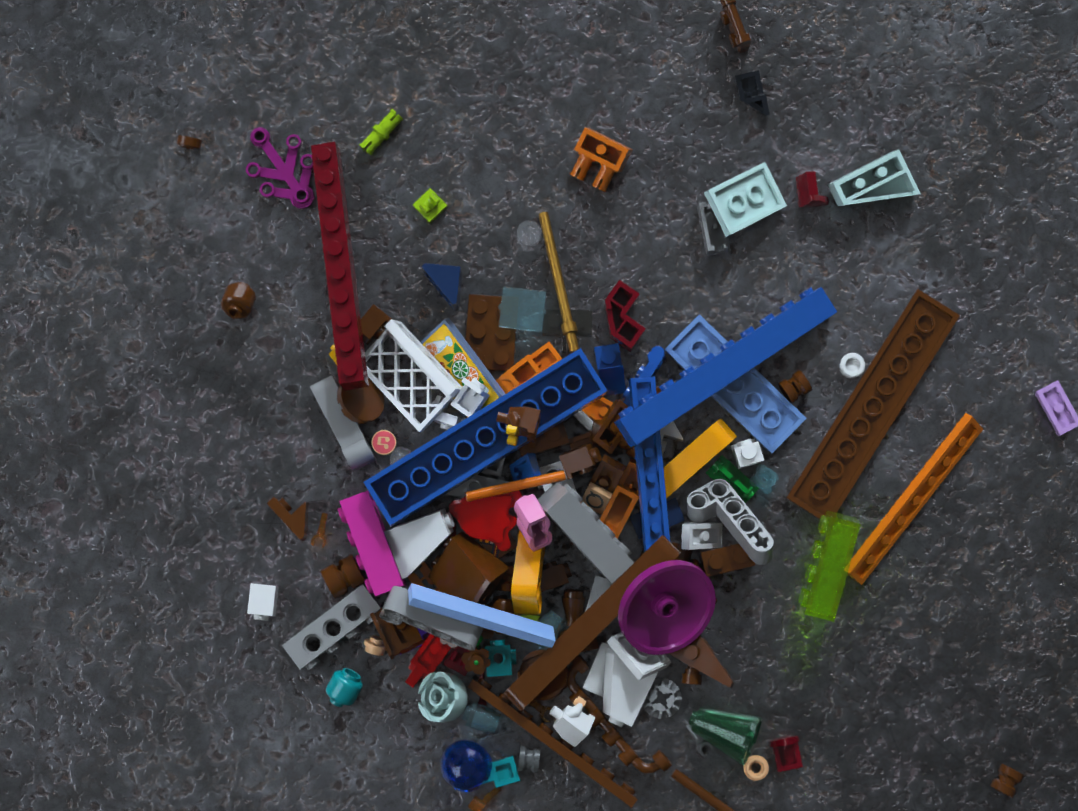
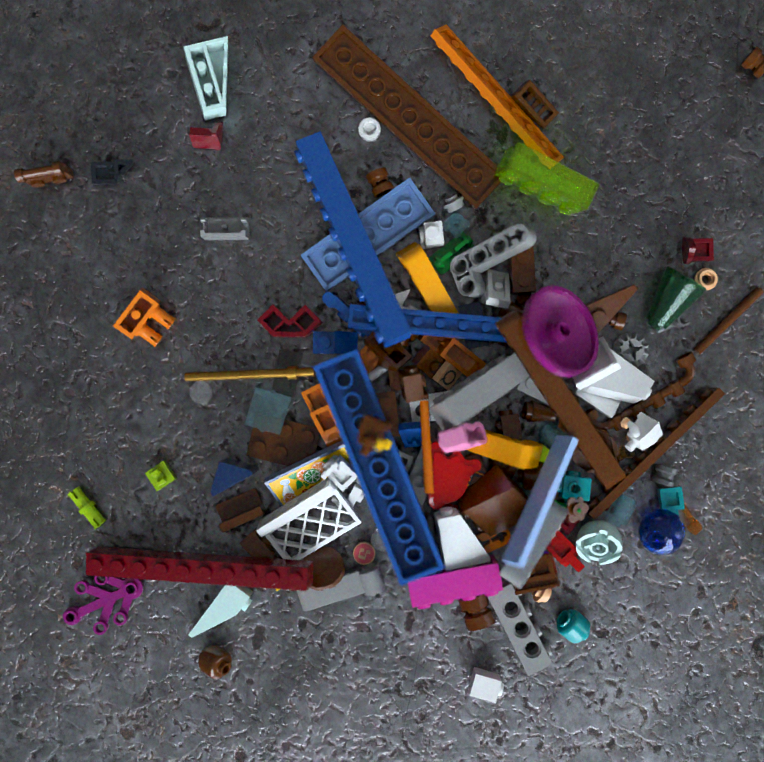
camera: 80 degrees left, 5 degrees up
reddish brown tile [176,135,202,150] -> none
reddish brown slope [267,497,309,541] -> none
clear orange hand [311,513,328,548] -> none
light aqua plate [704,162,787,237] -> none
none -> light aqua slope [189,585,253,638]
none -> reddish brown panel [216,488,266,533]
none -> light grey plate [443,194,464,213]
none -> reddish brown slope [511,80,559,129]

